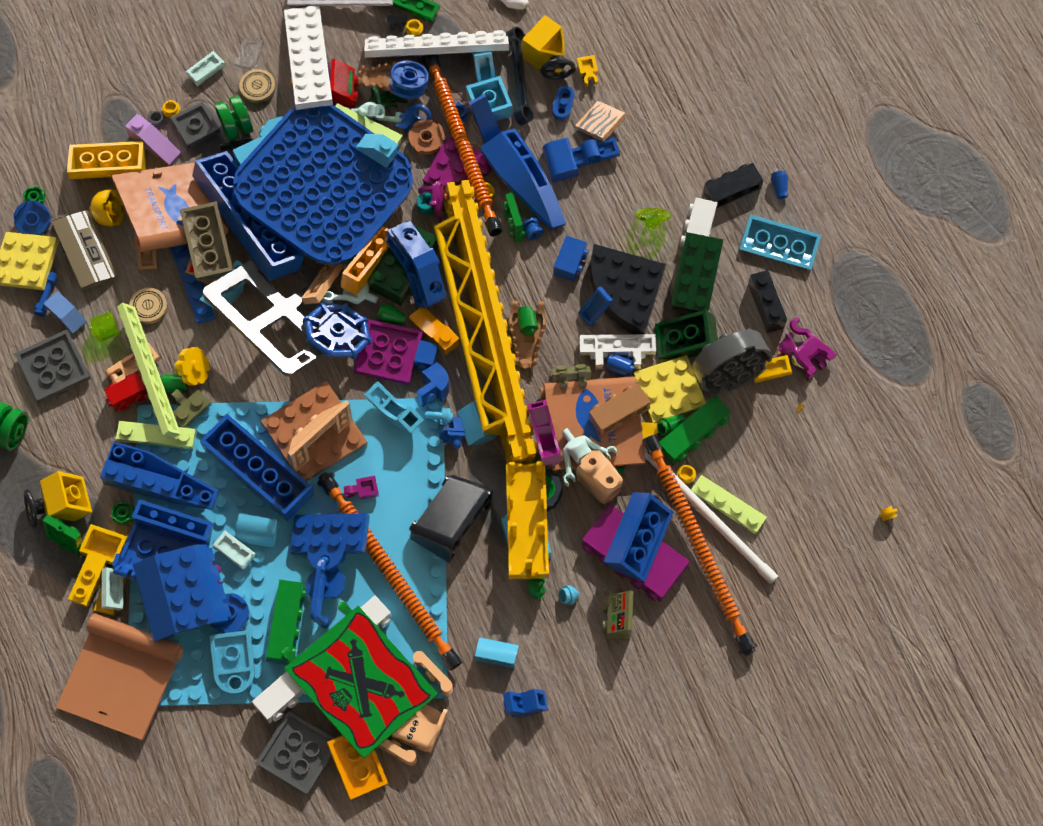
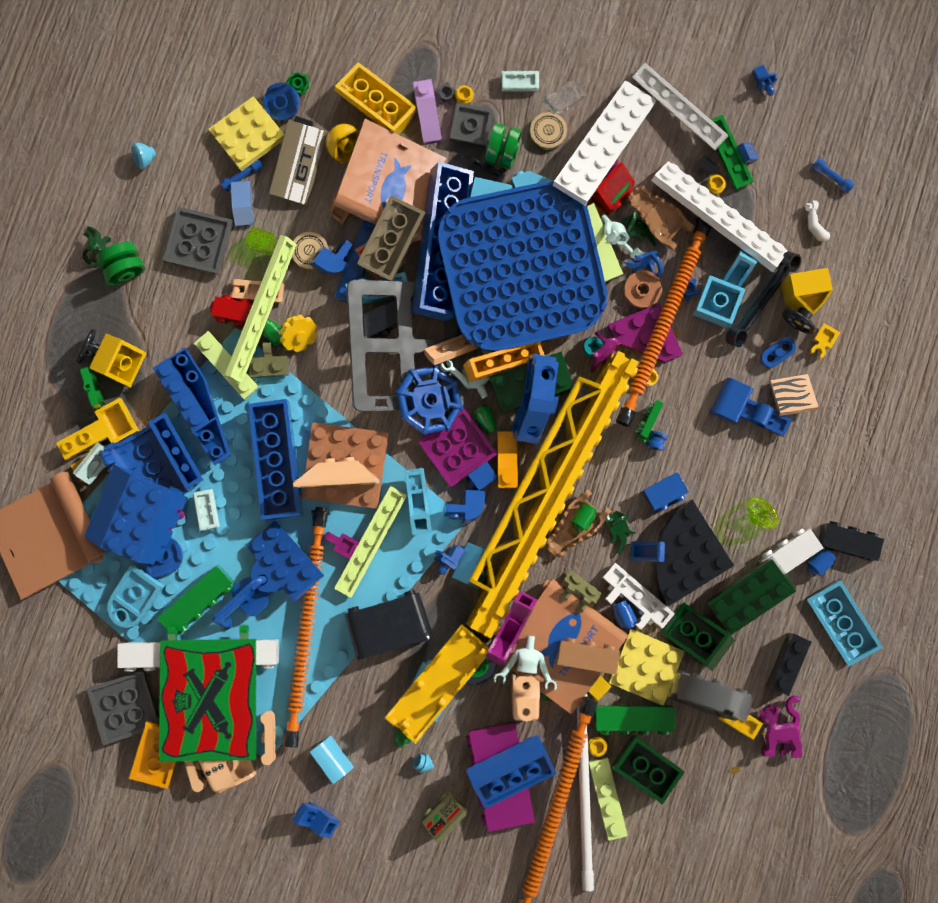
camera: 40 degrees right, 15 degrees up
green plate [111,501,135,525] -> none
medium azure brick [236,513,280,548] -> none
medium azure slope [356,134,399,168] -> none
blue wheel [389,61,429,99] -> none
medium azure plate [425,408,453,427] -> none
blue tile [468,94,500,144] -> none
blue wedge [479,129,566,230] -> none
green cone [657,414,686,436] -> none
blue cone [770,171,788,199] -> none
none -> blue brick [309,240,353,274]
none -> yellowish green plate [334,486,408,598]
none -> black brick [362,300,397,339]
none -> dark green piece [606,511,636,555]
none -> dark green brick [611,734,685,805]
none -> blue brick [807,548,836,577]

